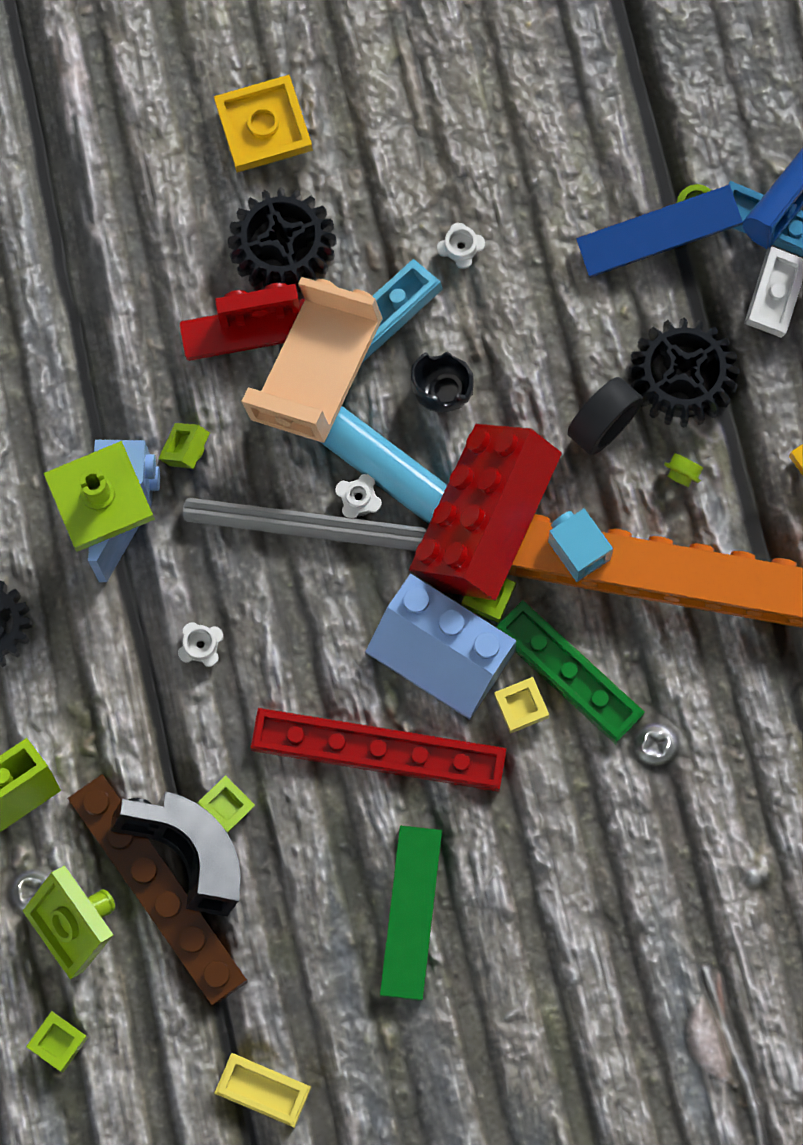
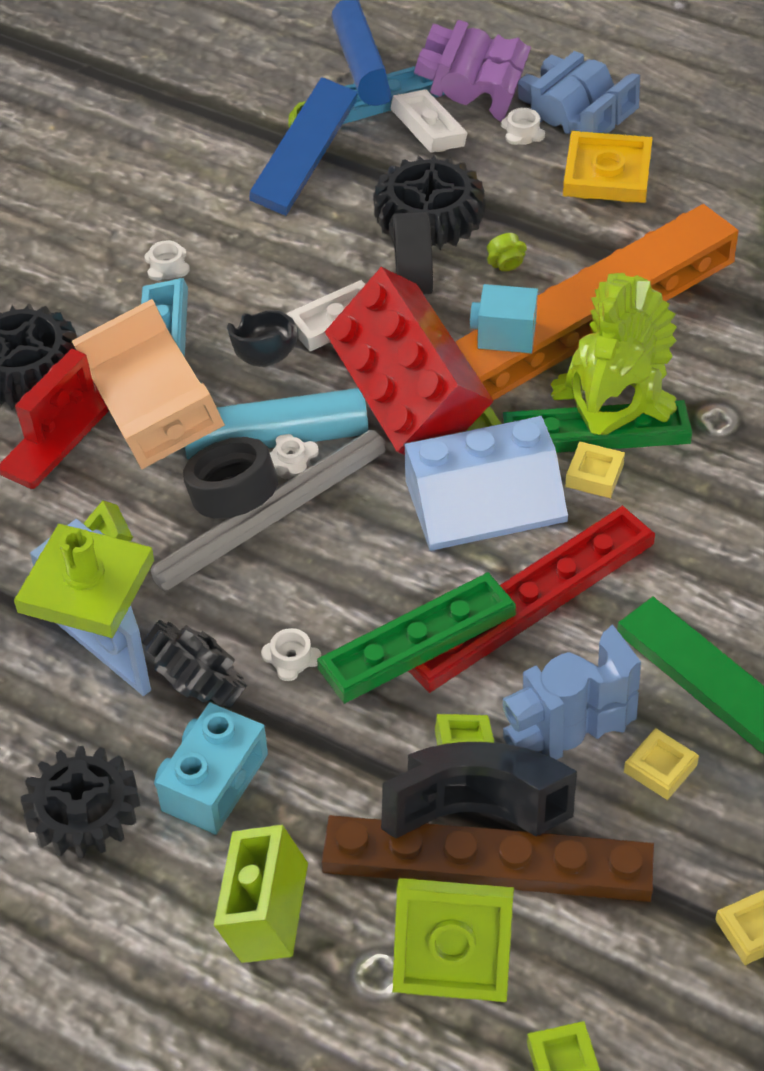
camera: 50 degrees left, 25 degrees down
none -> black gear [142,620,248,708]
none -> medium azure brick [154,702,268,835]
none -> black tyre [183,437,278,519]
none -> white plate [286,280,365,352]
none -> green tile [317,572,516,704]
none -> medium blue hips [503,624,641,760]
none -> lime piece [550,273,677,435]
none -> light yellow tile [624,728,699,800]

